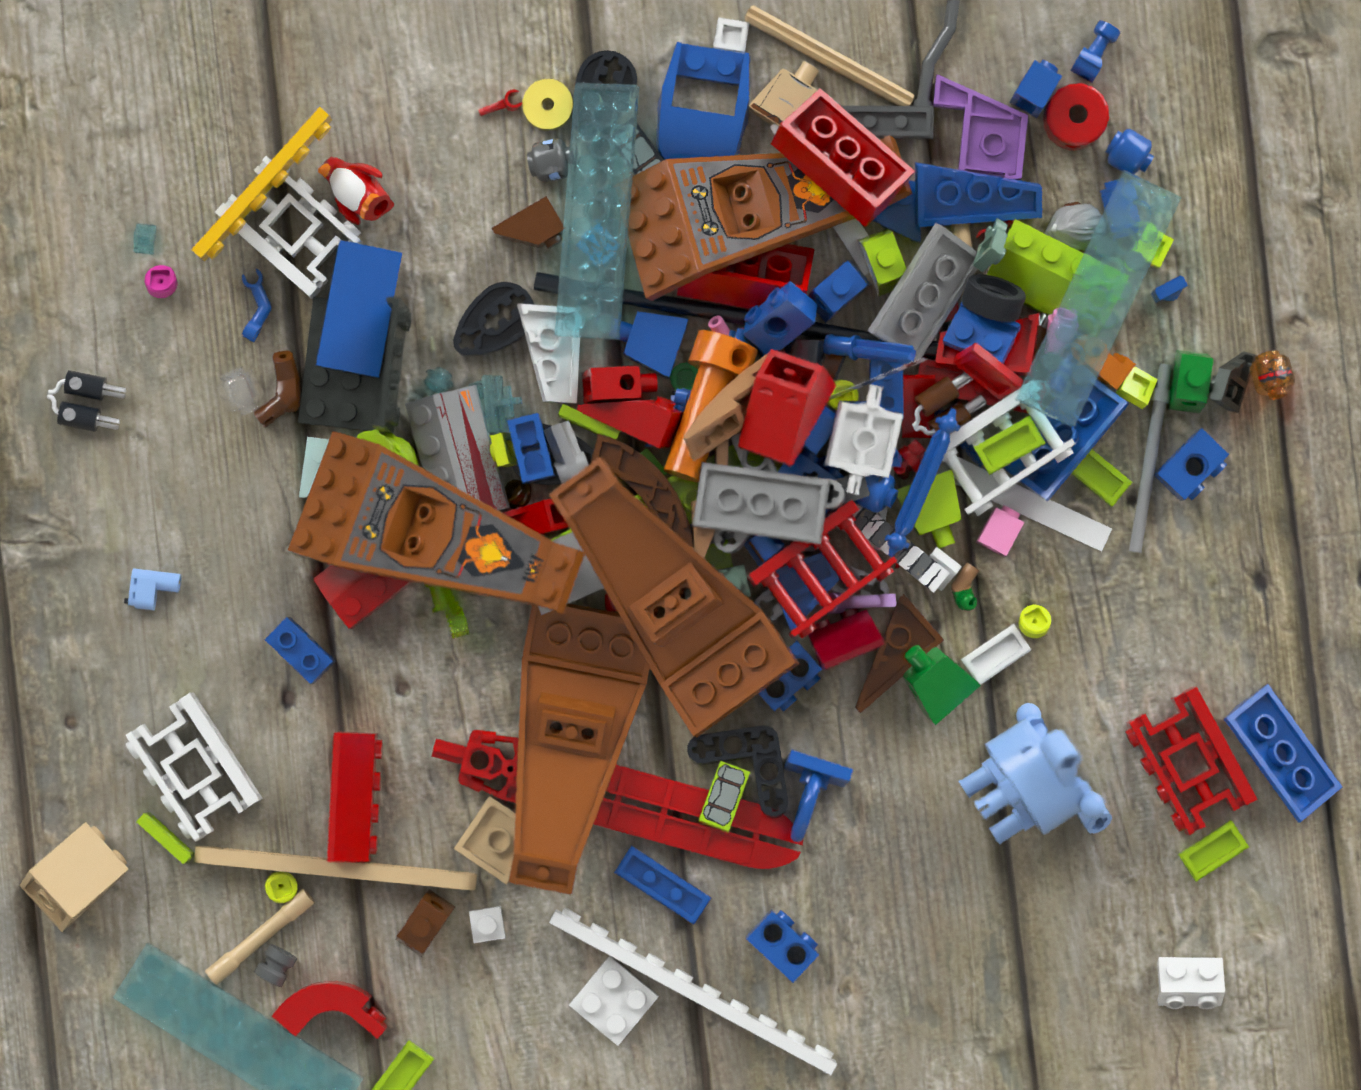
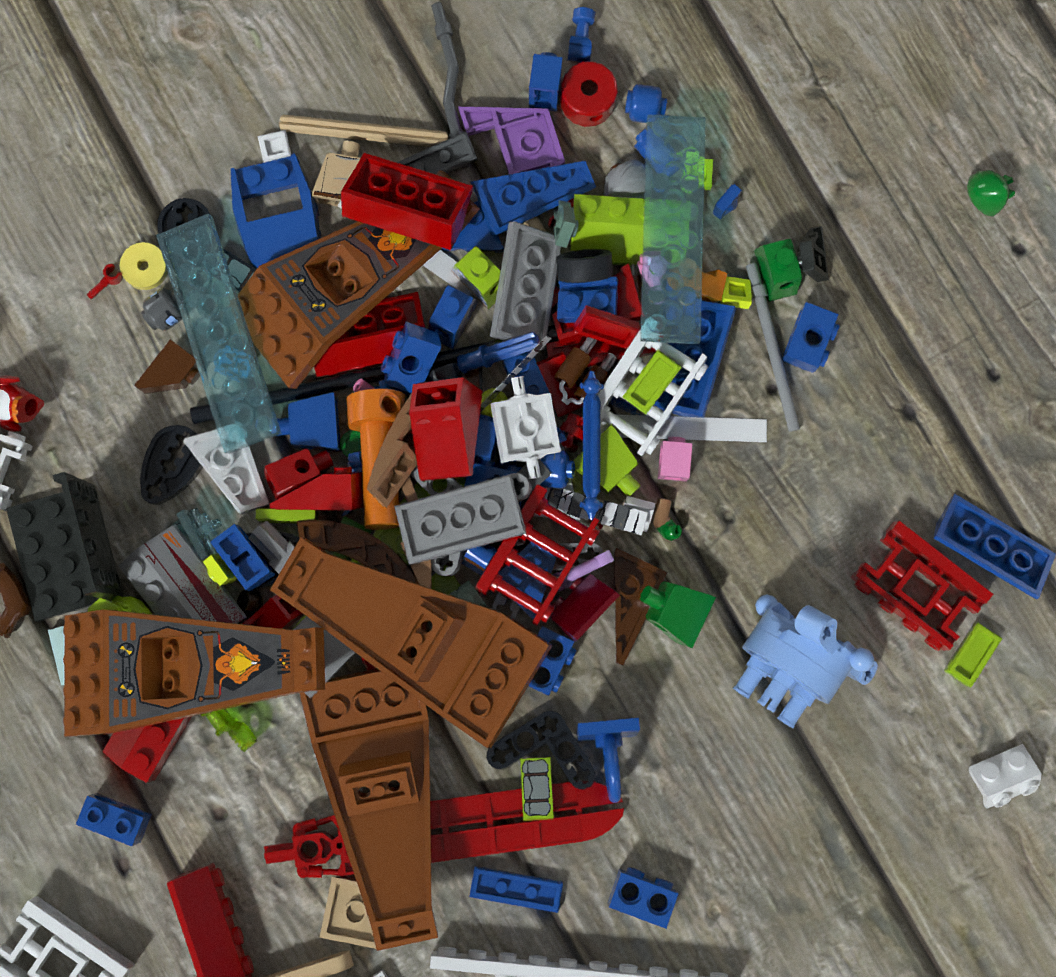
camera: 25 degrees left, 5 degrees down
blue tile [315,240,402,378] -> none
clear light blue plate [424,367,454,394] -> none
white tile [961,624,1031,685] -> none
neon yellow tile [1018,605,1051,638] -> none
lime tile [1071,449,1132,507] -> none
clear orange head [1250,350,1295,400] -> none

